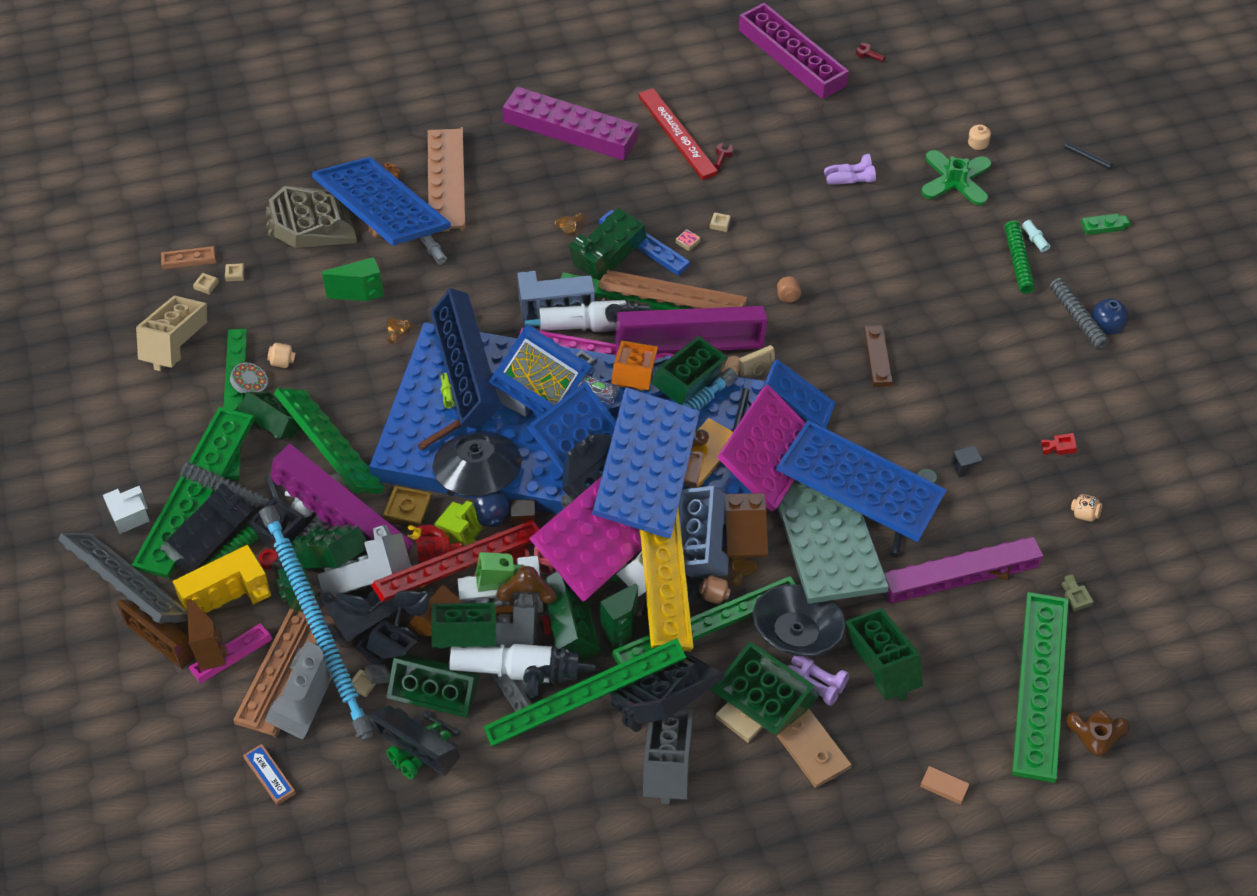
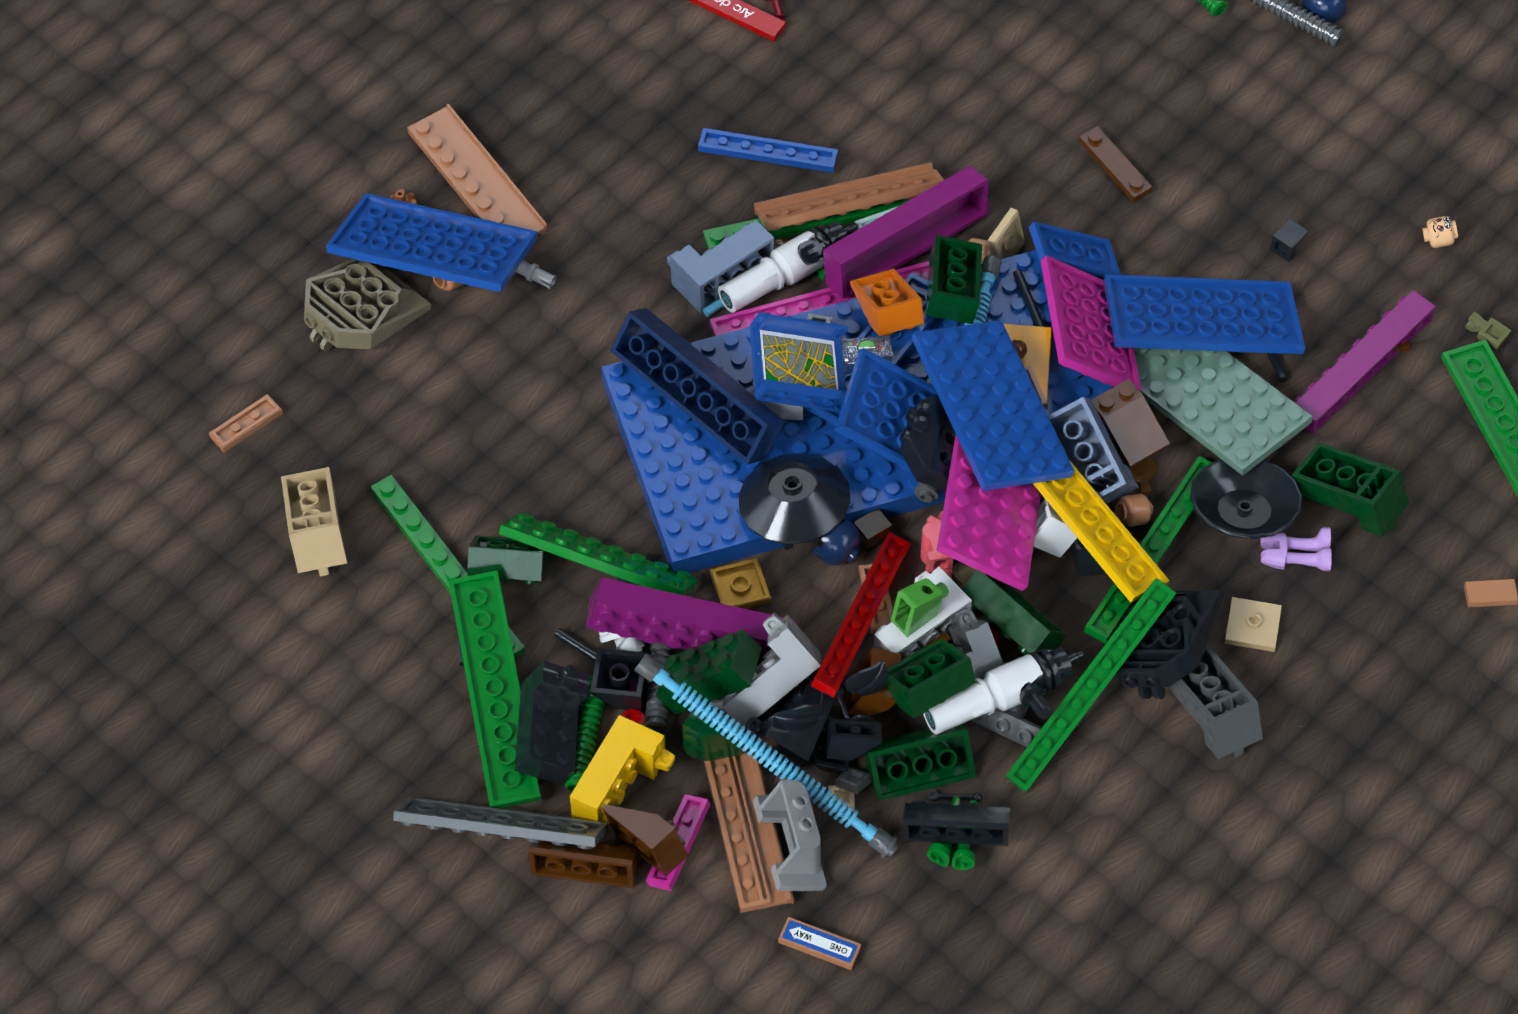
camera: 30 degrees left, 5 degrees up
white plate [103,486,149,534] -> none
dark grey piece [180,461,271,511] -> none
tan tile [193,273,219,295] -> none
tan tile [225,263,245,282] -> none
tile [230,362,268,393] -> none
light nougat head [267,343,295,368] -> none
green slope [322,257,384,301] -> none
clear orange rock [386,317,410,344] -> none
red torso [407,525,463,588] -> none
copper bar [417,419,462,451] -> none
lime plate [435,501,483,547] -> none
lime pin [440,373,455,409] -> none
reddish brown head [496,566,557,604] -> none
magenta brick [502,87,638,161] -> none
red tile [510,547,530,565] -> none
clear orange rock [555,212,583,233] -> none
dark green hinge [569,207,647,280] -> none
dark green slope [600,583,638,651] -> none
tile [676,229,700,251] -> none
tan tile [710,212,731,232] -> none
dark green slope [711,641,820,736] -> none
nougat head [777,276,801,303] -> none
medium nougat plate [777,709,851,788] -> none
tile [918,469,937,484] -> none
red plate [1041,433,1077,455] -> none

